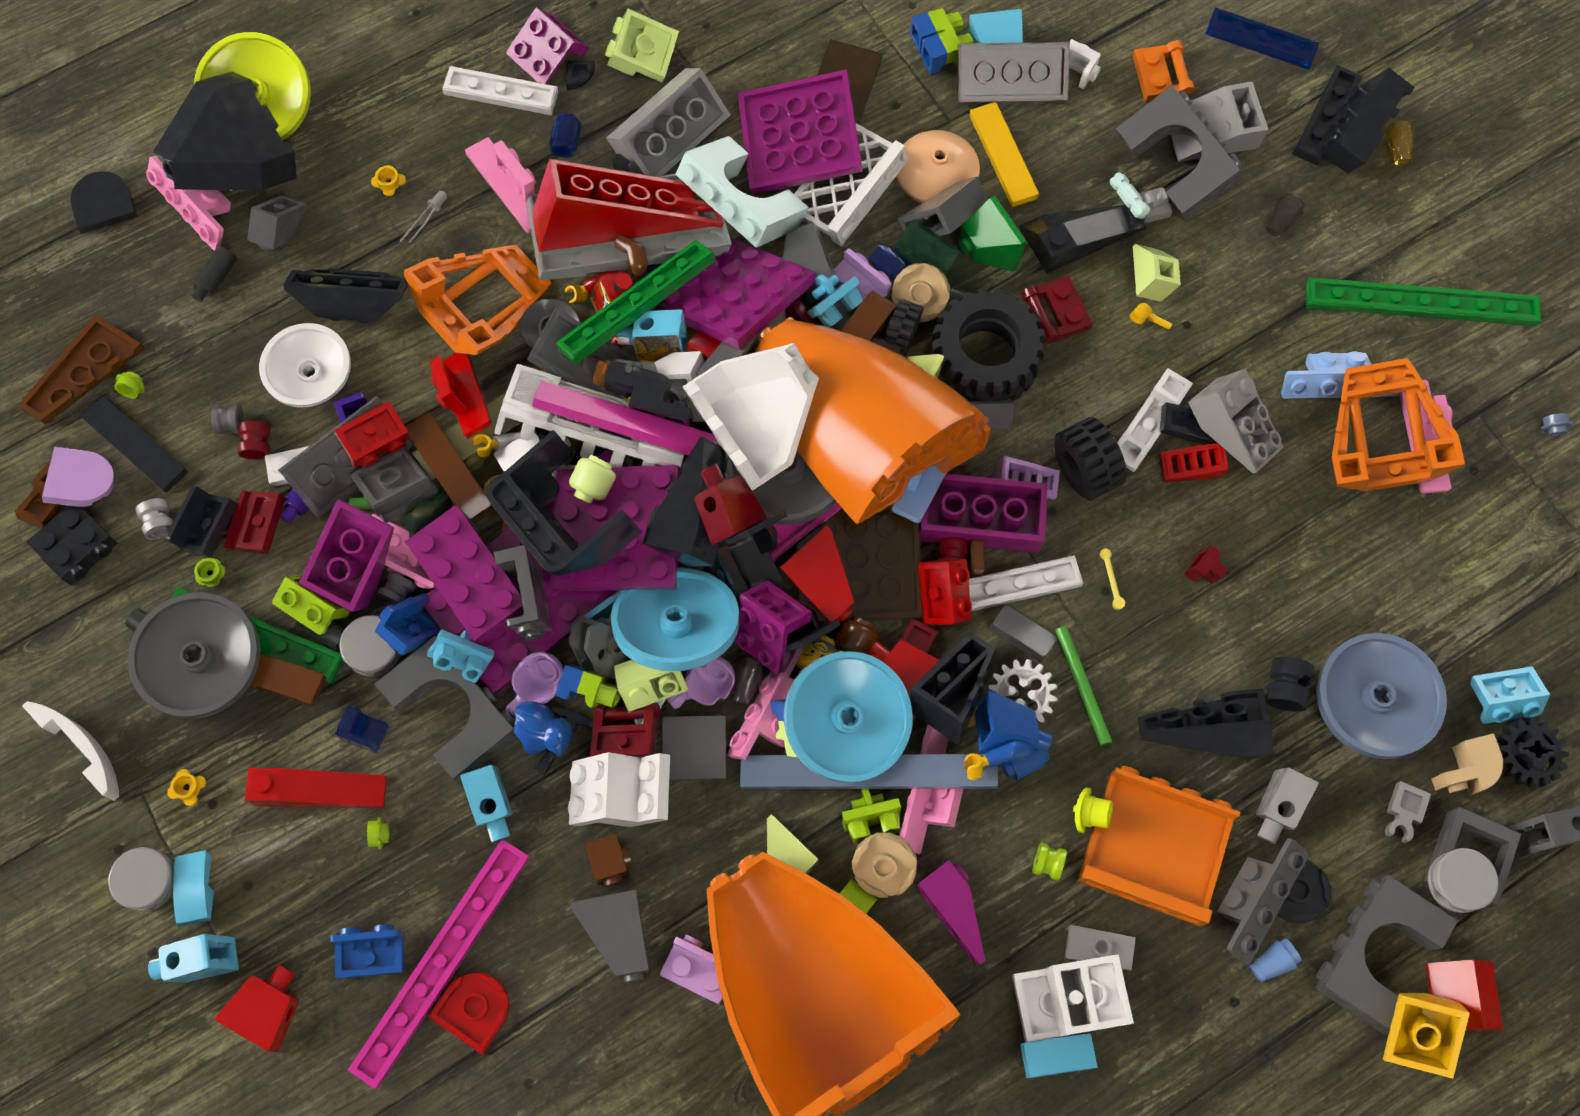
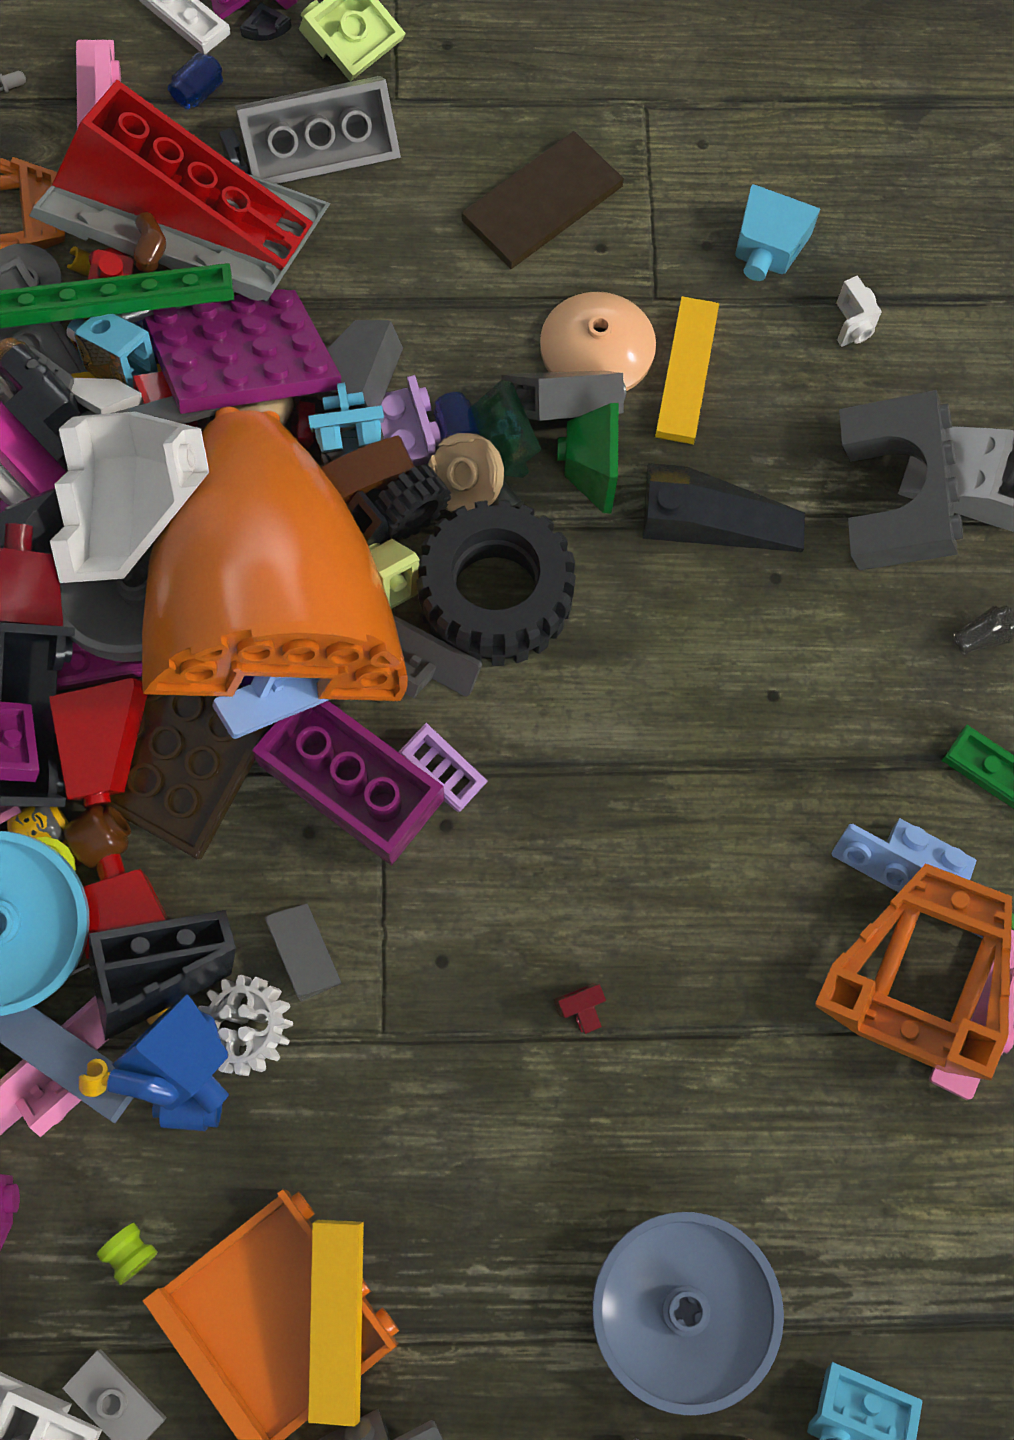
camera: 30 degrees right, 0 degrees up
light aqua arch [676,136,809,248] -> none
magenta plate [738,69,863,195] -> none
white fence [794,123,908,247] -> none
dark red tile [899,618,939,654] -> none
hips [910,8,974,75] -> none
red bracket [918,559,972,624] -> none
dark red wheel [937,537,969,564] -> none
tile [957,42,1070,102] -> none
reddish brown tile [968,540,984,578] -> none
white tile [969,555,1083,611] -> none
dark red plate [1021,275,1093,344] -> none
black tyre [1054,417,1127,501] -> none
bright green bar [1055,626,1112,746] -> none
neon yellow piece [1073,787,1113,833] -> none
light yellow hinge [1100,548,1125,610] -> none
light aqua axle [1110,172,1150,219] -> none
white slope [1117,368,1193,472] -> none
yellow hand [1129,303,1172,330] -> none
orange plate [1132,40,1195,102] -> none
yellowish green slope [1133,244,1181,302] -> none
black wedge [1138,688,1274,758] -> none
light grey tile [1139,187,1172,223] -> none
red slope [1159,443,1228,482] -> none
black plate [1160,402,1217,445] -> none
light grey slope [1188,368,1283,473] -> none
light grey torso [1256,768,1319,844] -> none
black wheel [1265,656,1314,712] -> none
none -> yellow tile [308,1220,364,1427]

